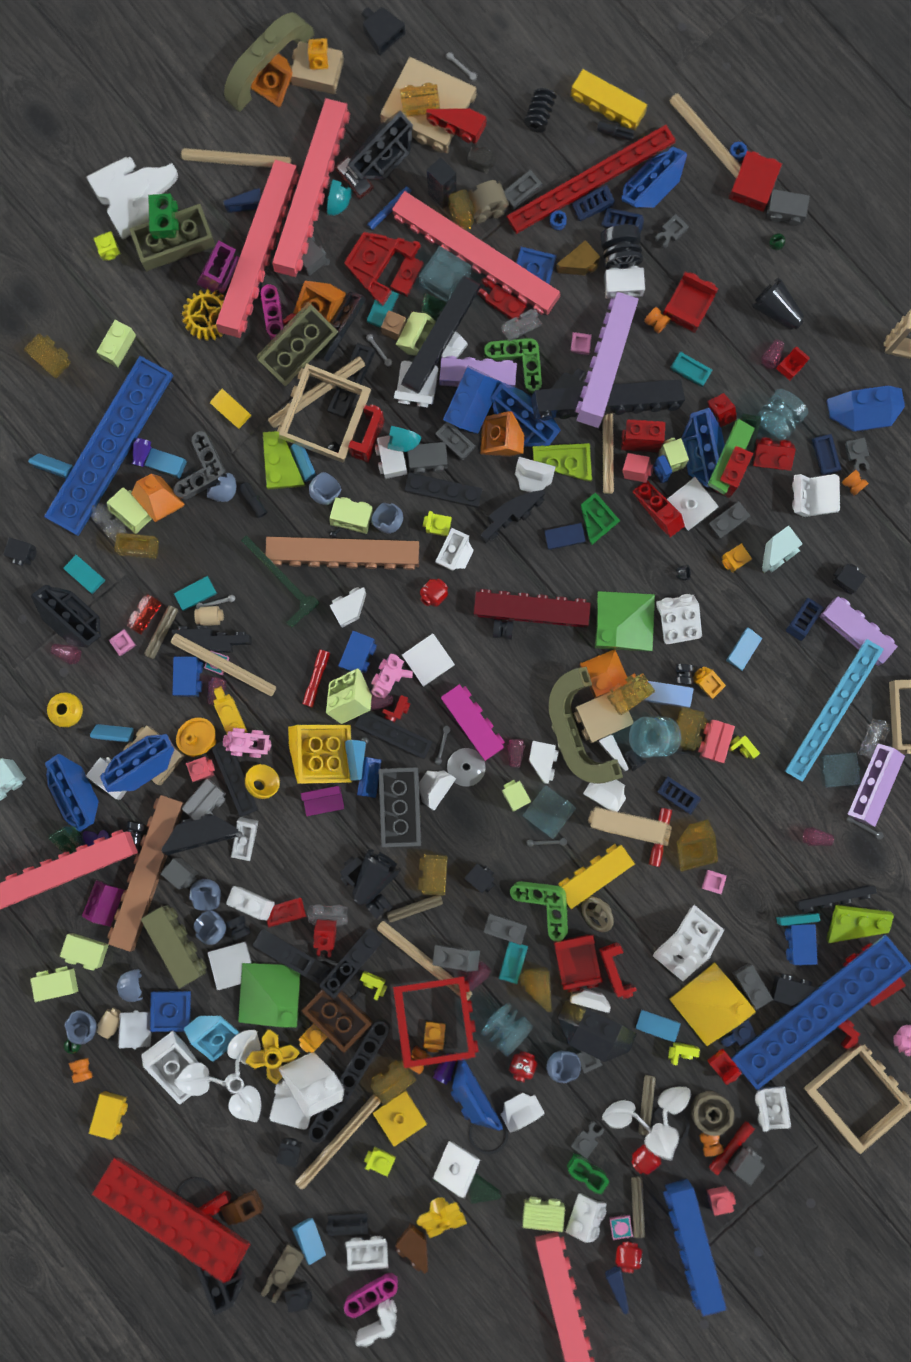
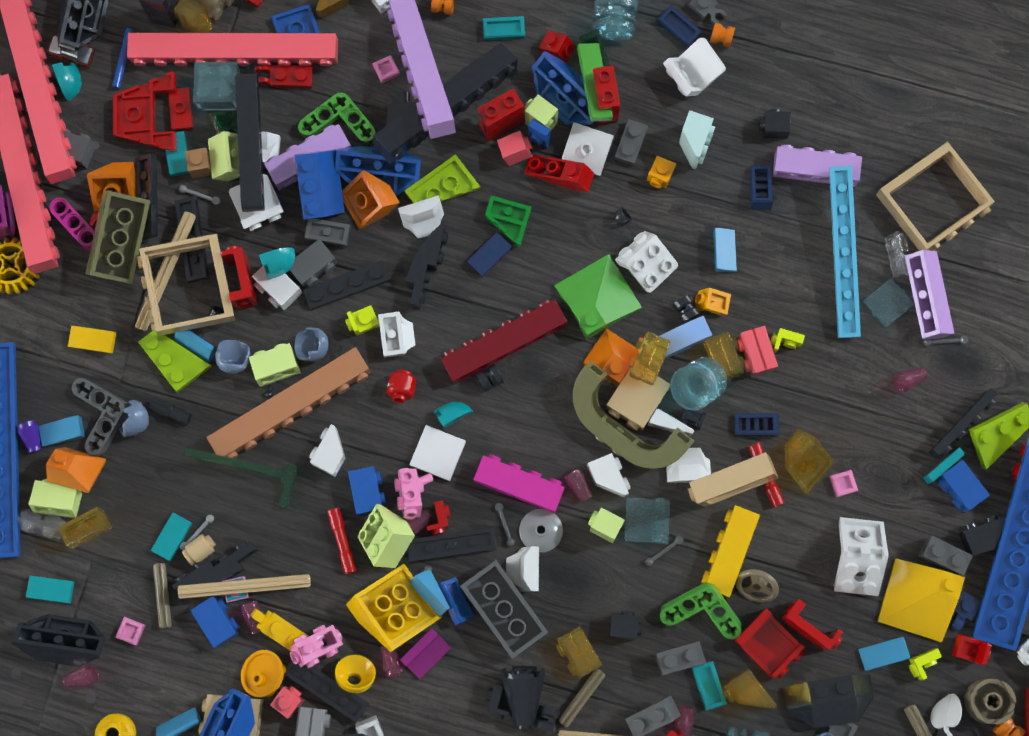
camera: 35 degrees left, 5 degrees down
clear red hinge [126,594,162,634] -> none
clear hinge [501,309,542,341] -> none
white slope [570,988,610,1013] -> none
tan axle [603,414,614,494] -> none
red bracket [753,437,796,471] -> none
none -> clear pink cone [380,646,404,679]
none -> teal brick [434,402,474,429]

